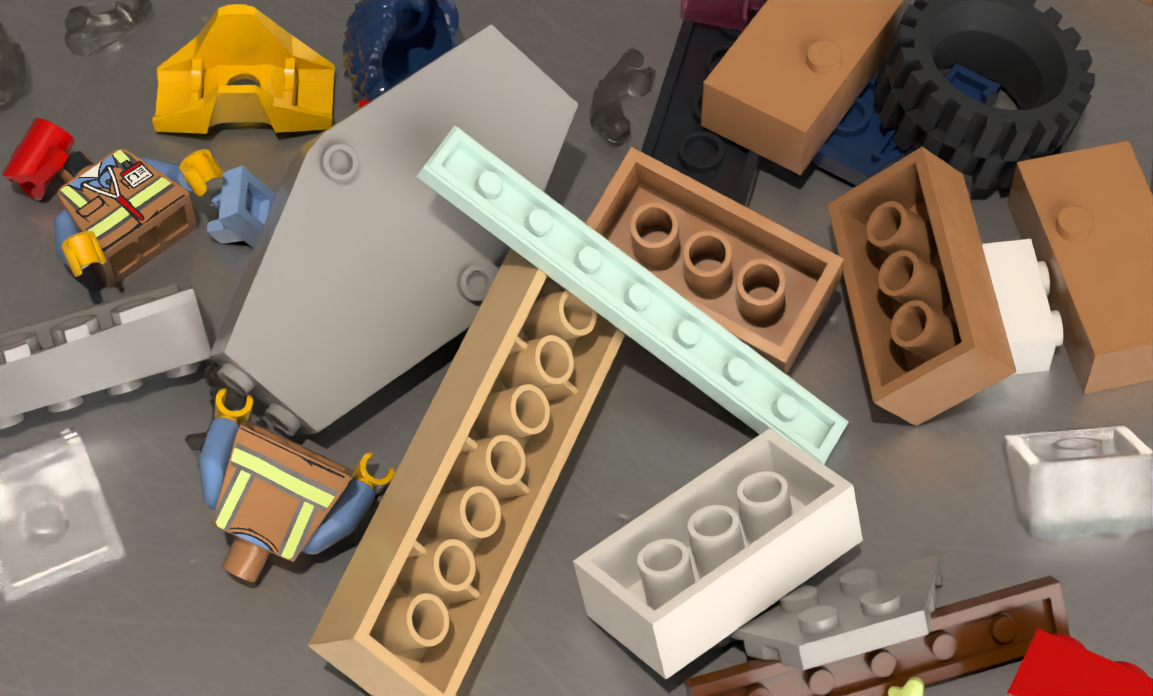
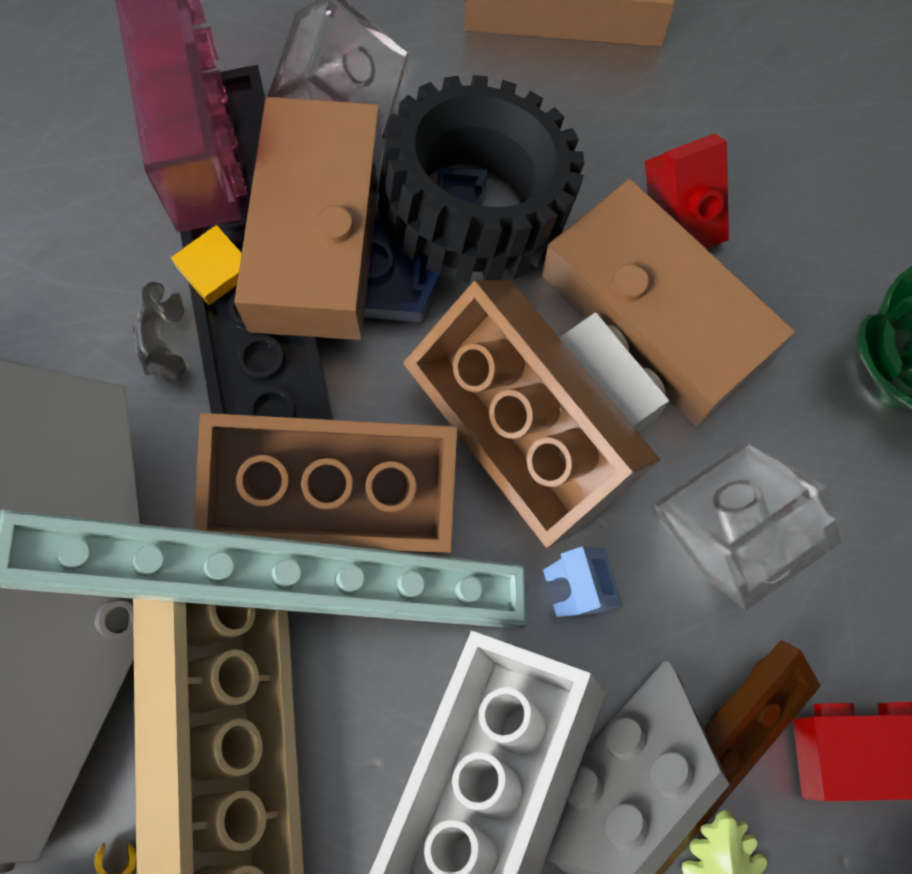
camera: 30 degrees left, 15 degrees up
none -> yellow tile [171,225,242,305]
none -> light blue tile [543,546,623,617]

